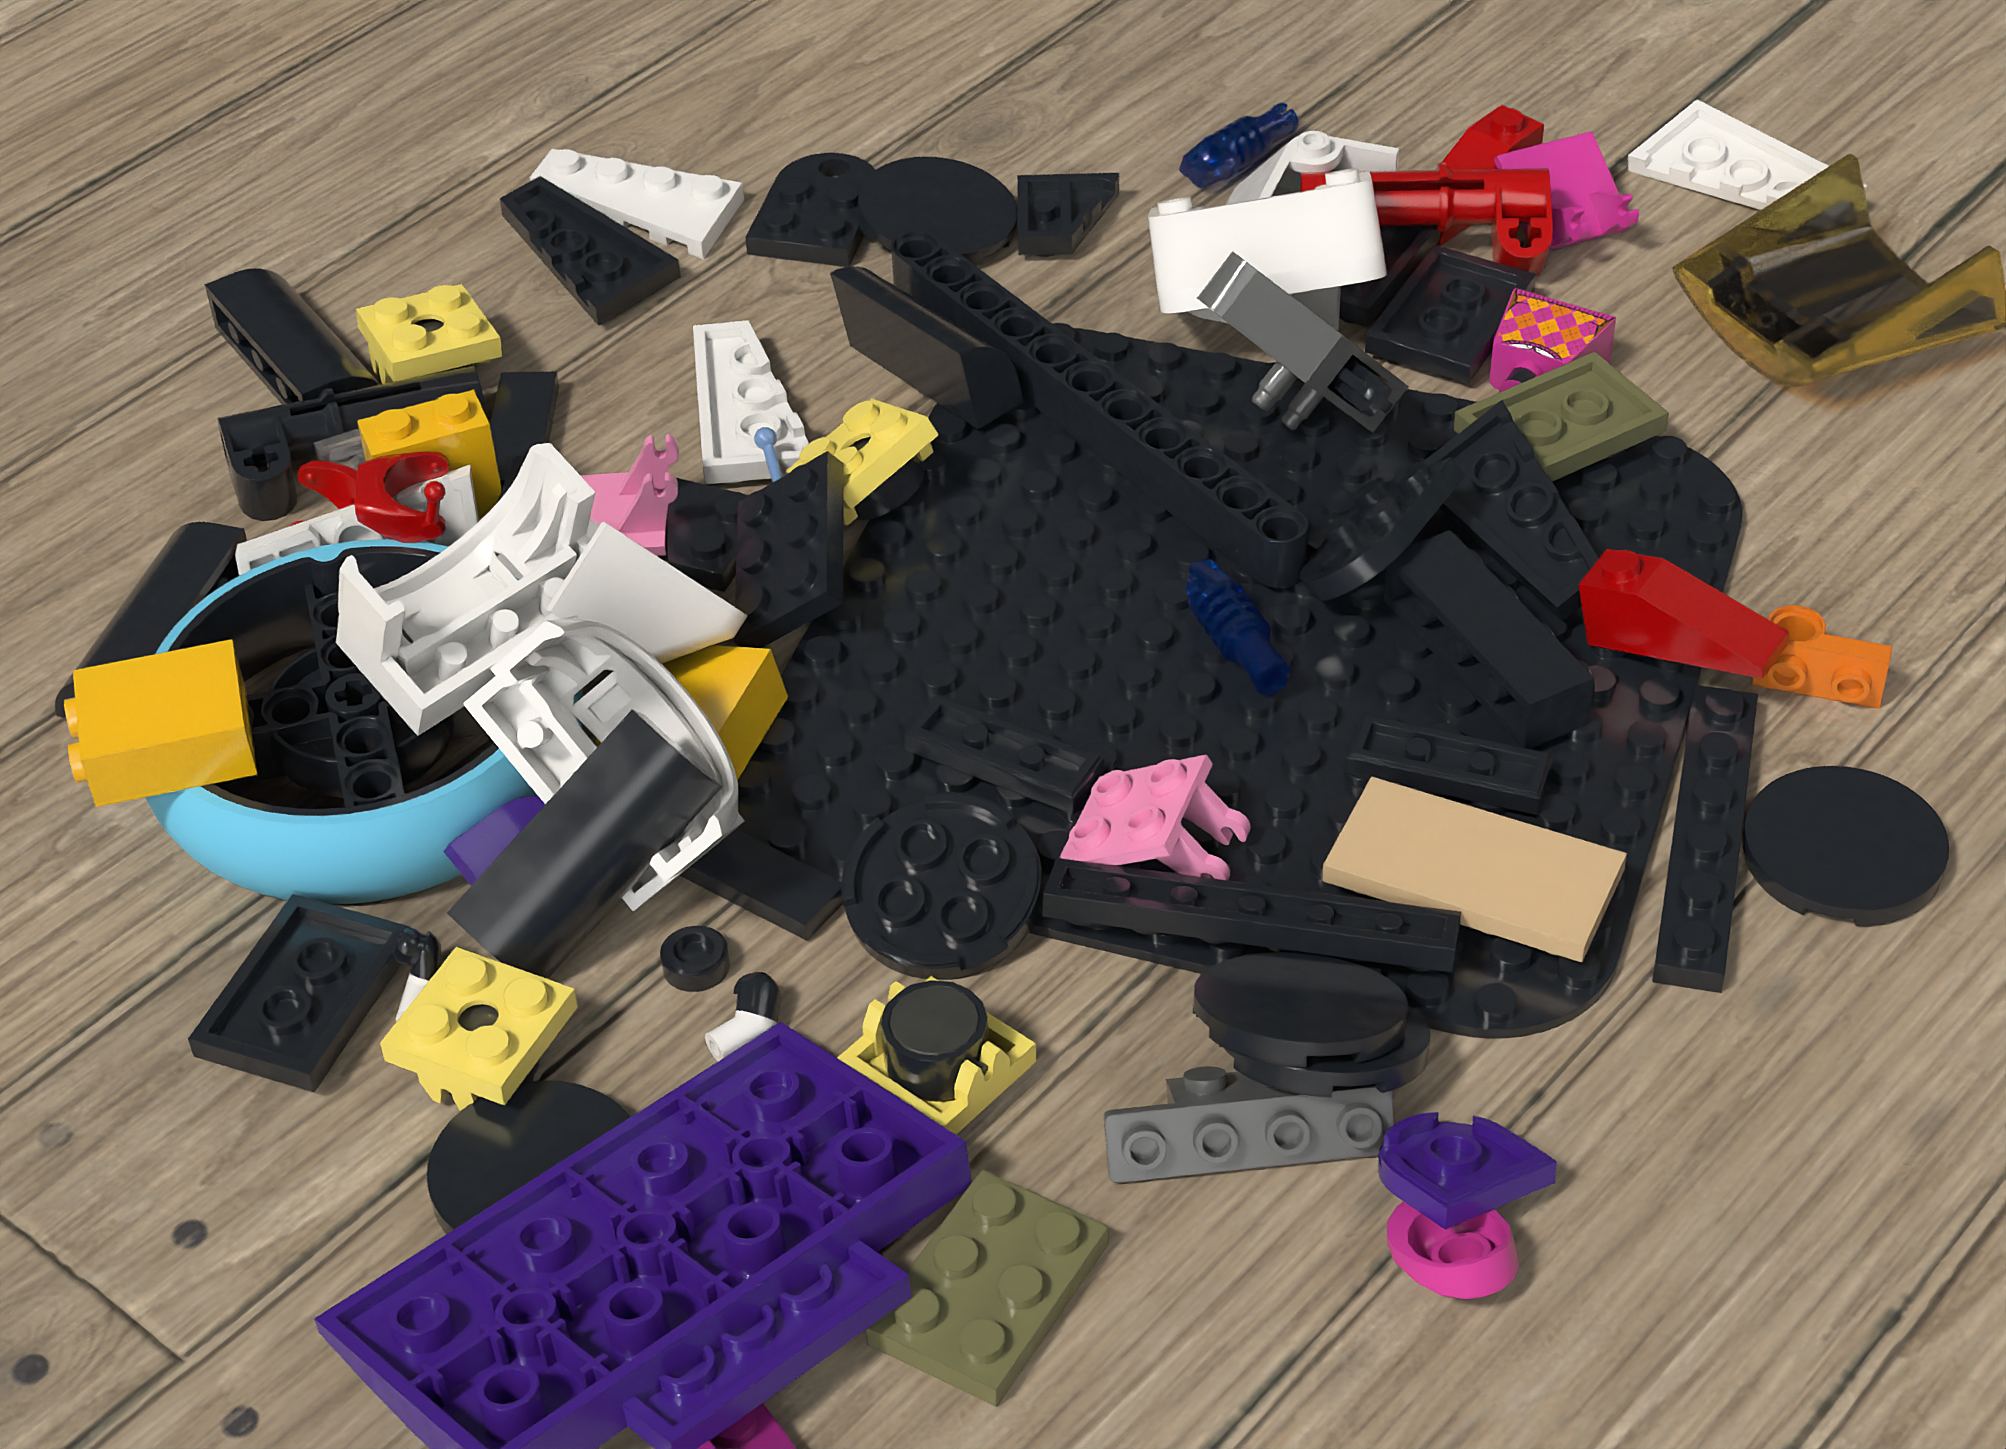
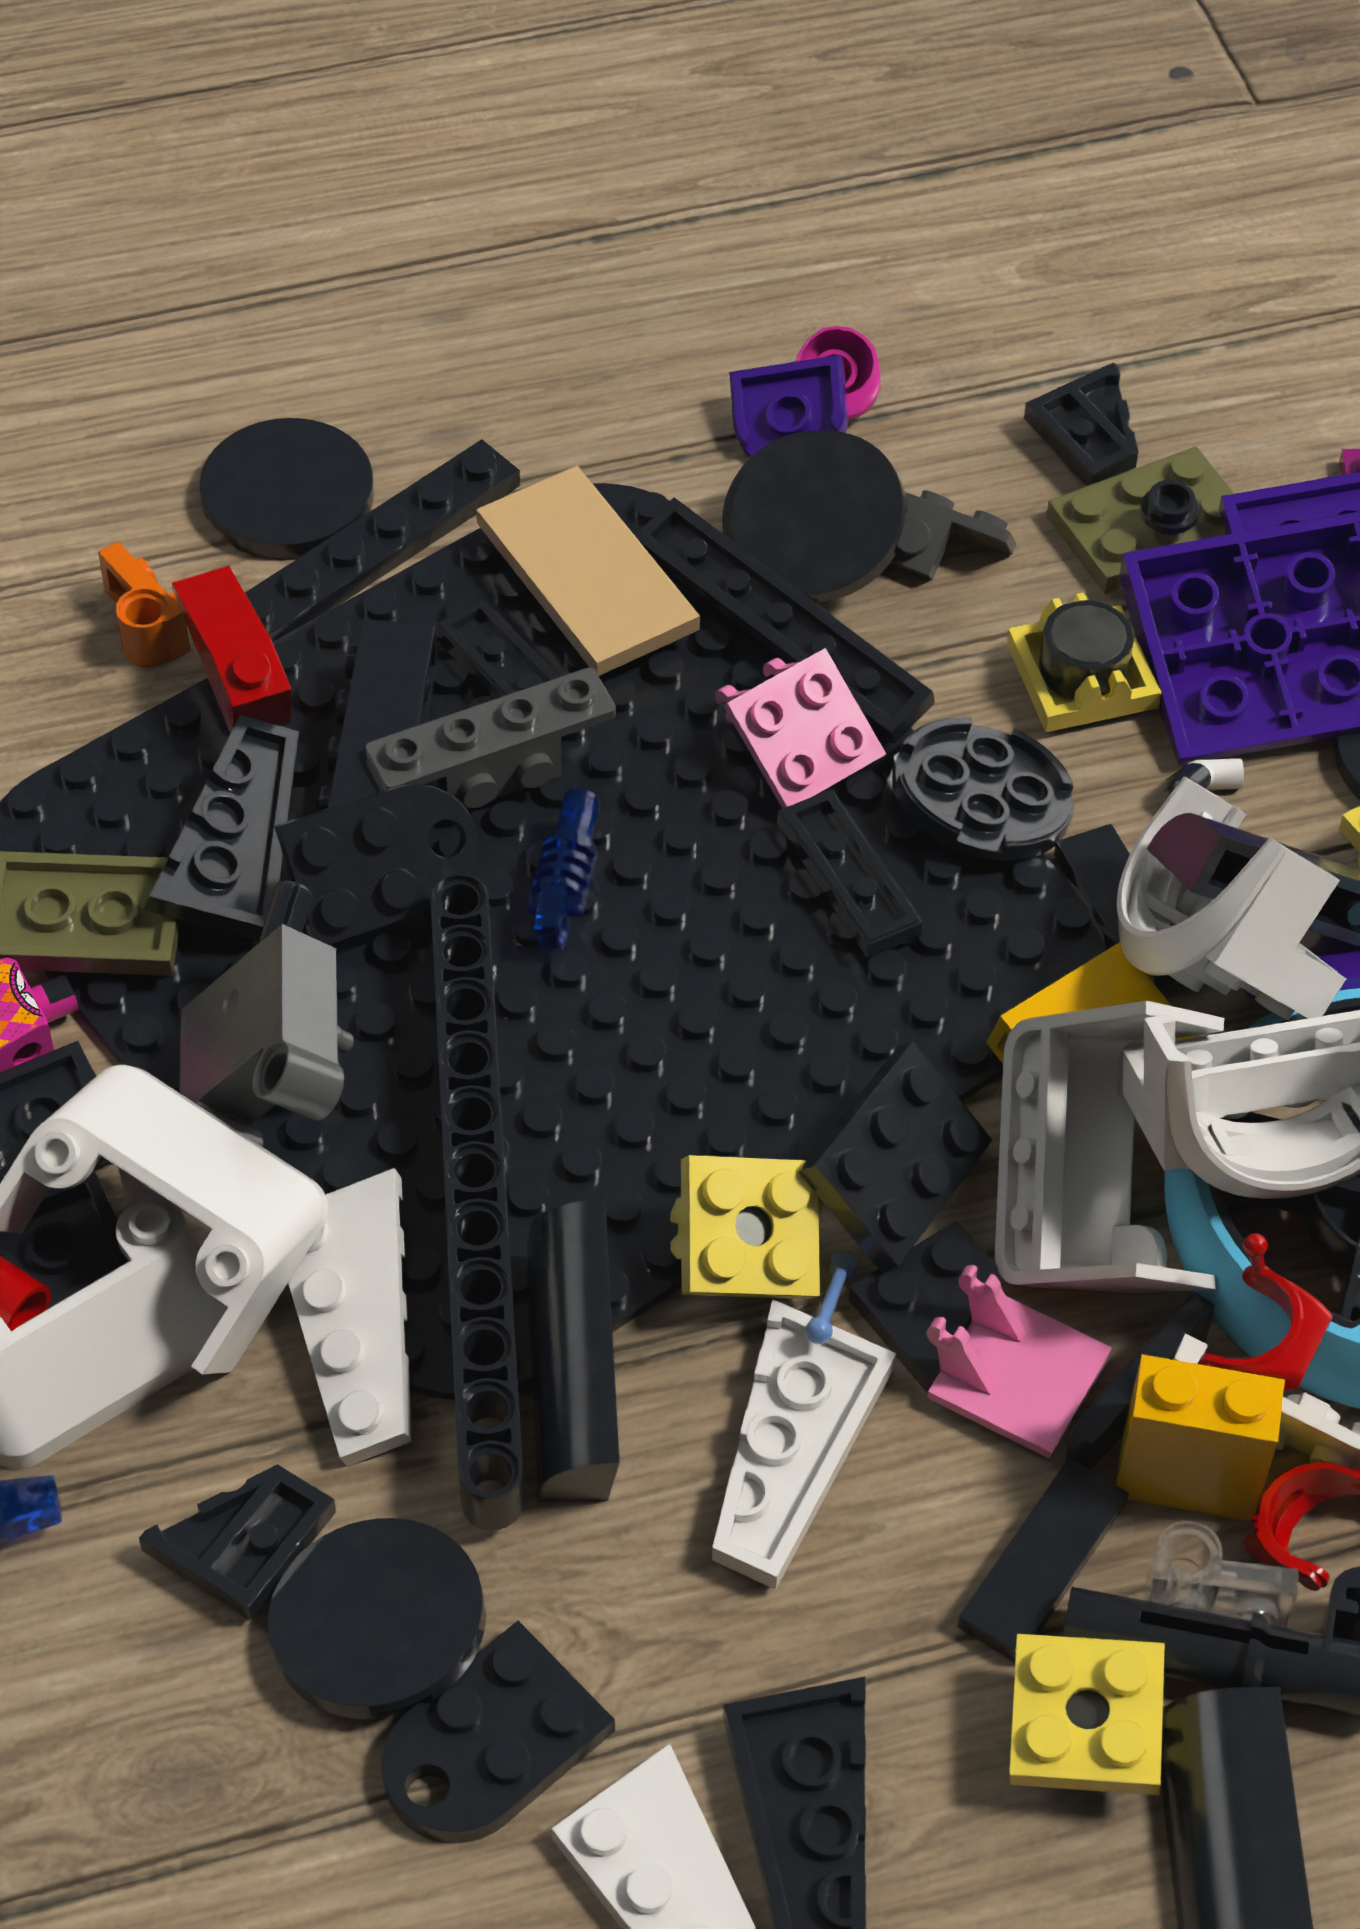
camera: 150 degrees left, 10 degrees up
none -> white wing [288,1168,412,1466]
none -> dark grey bracket [366,668,616,809]
none -> black wing [1024,362,1139,486]
none -> black plate [1140,480,1200,535]

